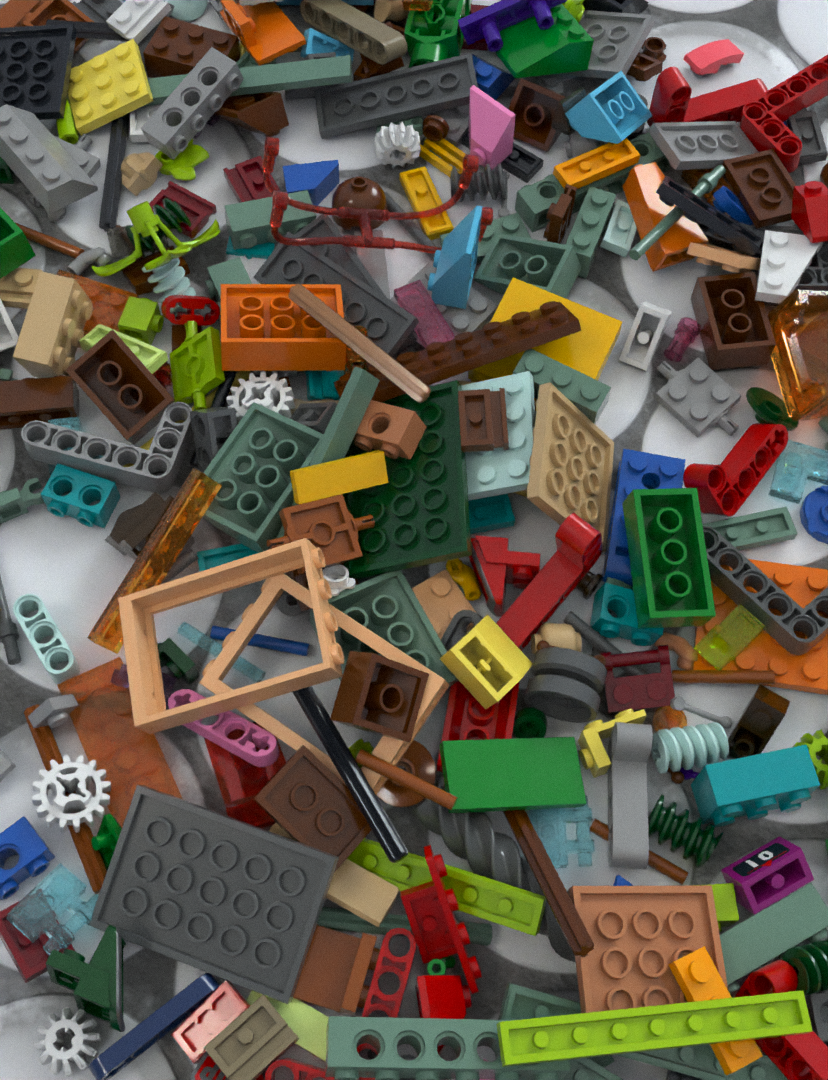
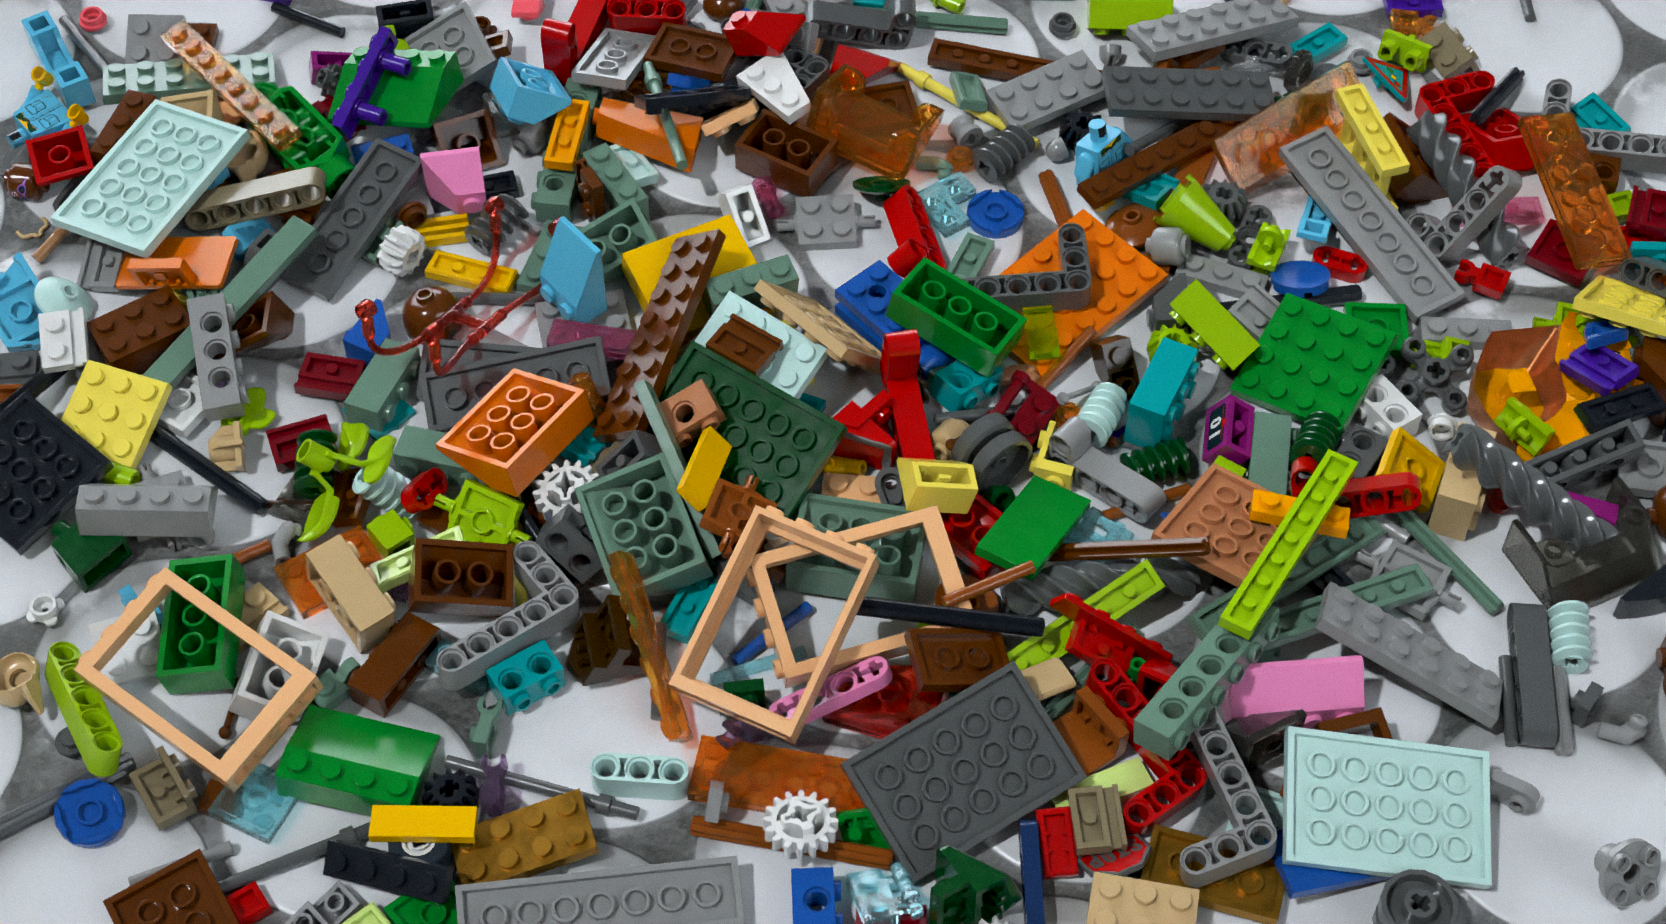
camera: 50 degrees left, 10 degrees down
medium nougat axle [288,283,431,403] -> none
reddish brown slope [330,651,429,743] -> none

